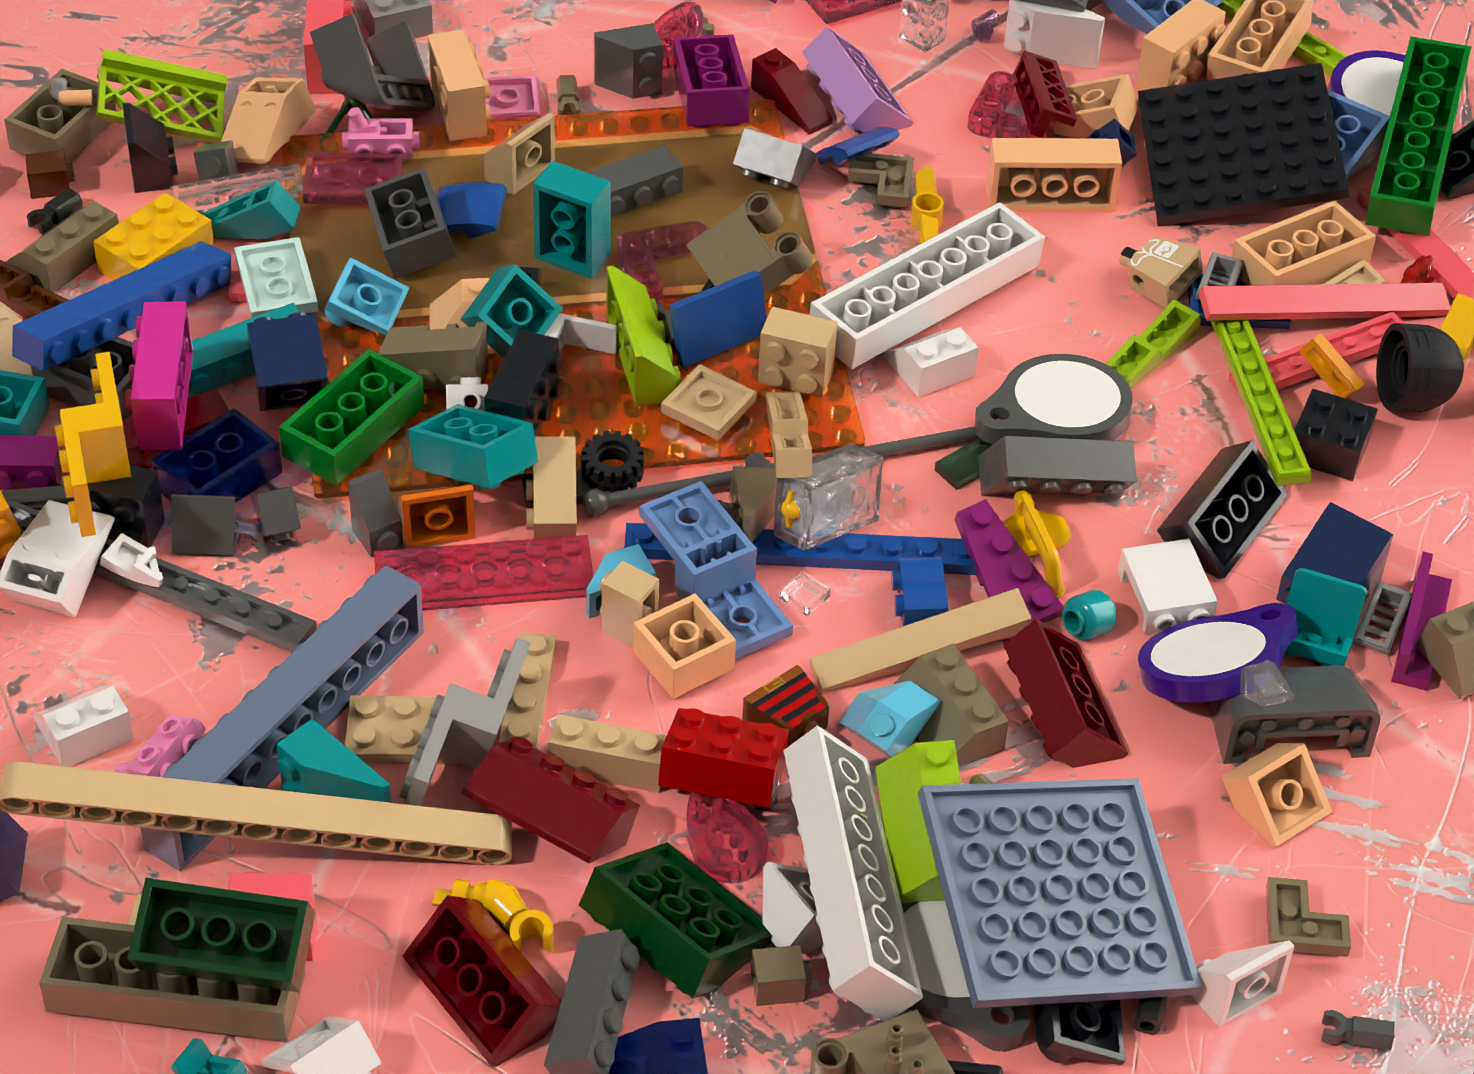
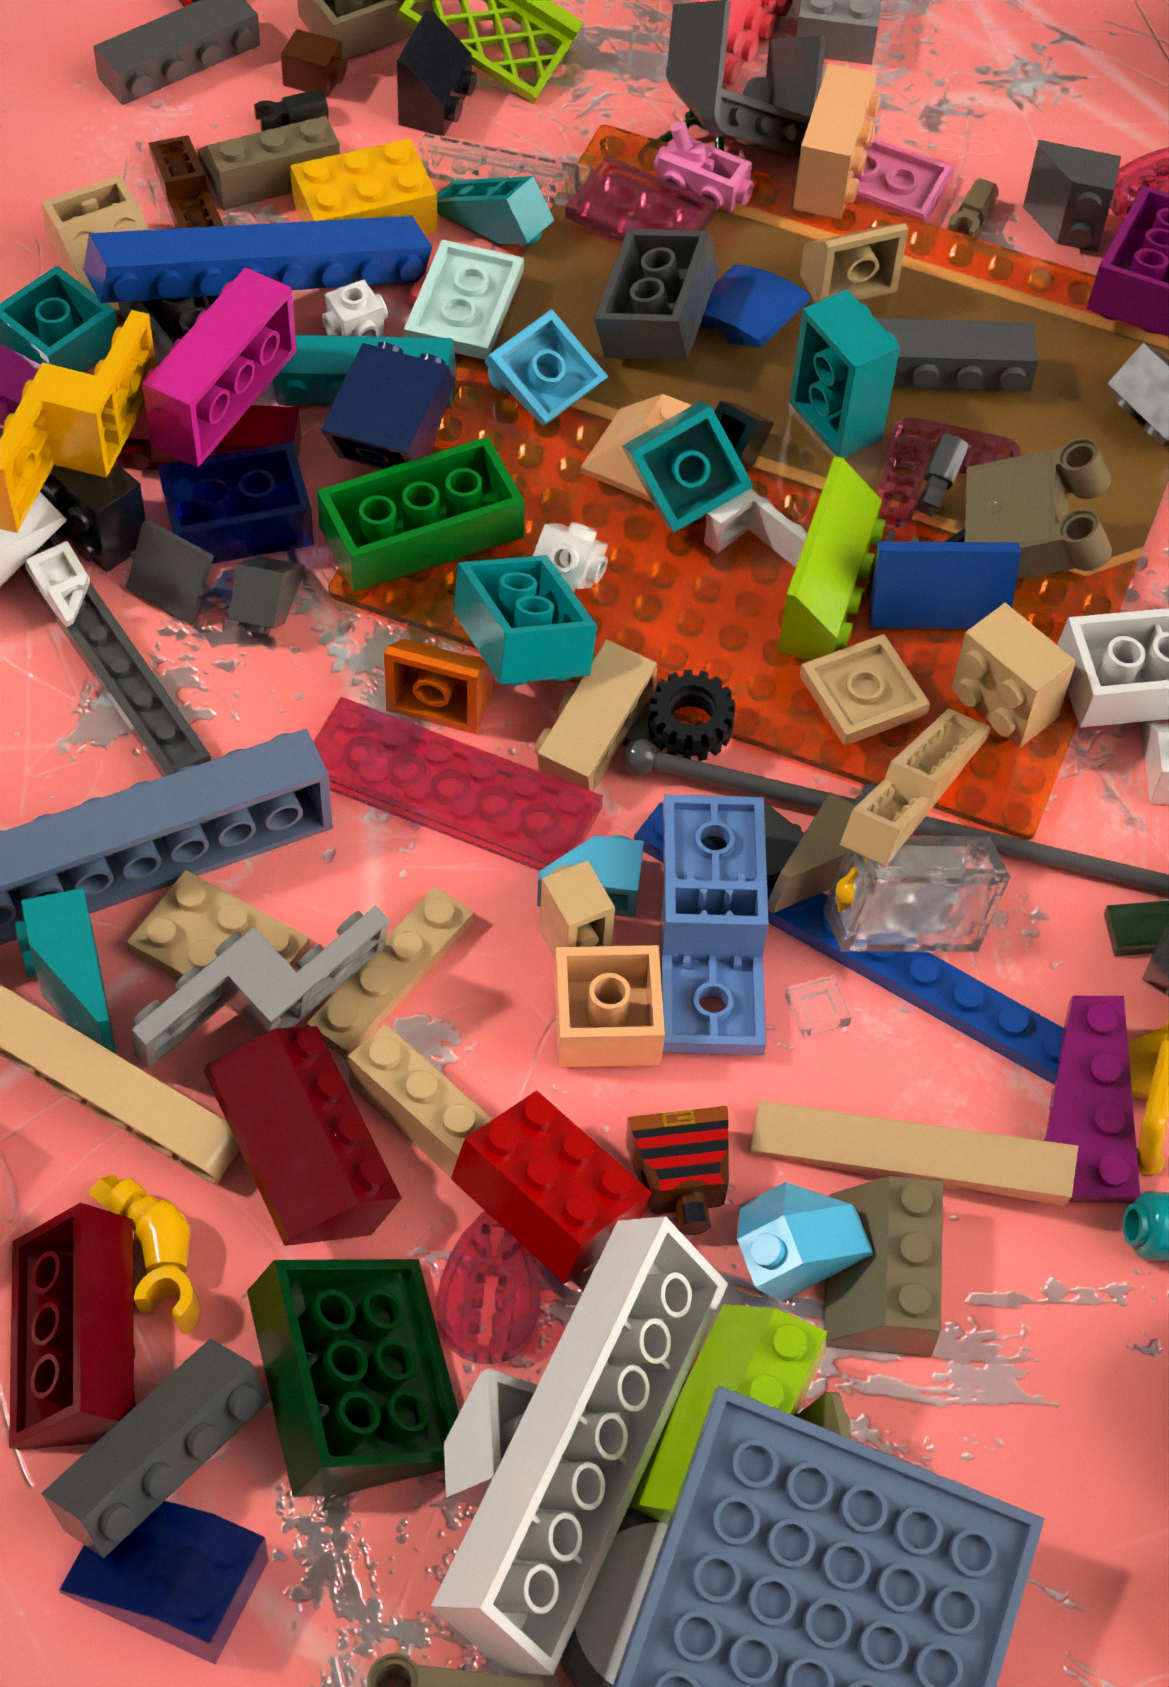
camera: 30 degrees right, 10 degrees up
dark grey brick [193,140,239,184] -> none
light nougat slope [221,77,316,165] -> none
dark grey slope [348,469,403,557] -> none
dark tan wedge [378,322,488,399] -> none
black brick [484,330,564,437] -> none
dark tan brick [751,945,812,1006] -> none
blue brick [891,557,948,626] -> none
dark red slope [1003,619,1129,768] -> none
none -> white brick [322,279,388,337]
none -> dark grey bar [915,433,969,517]

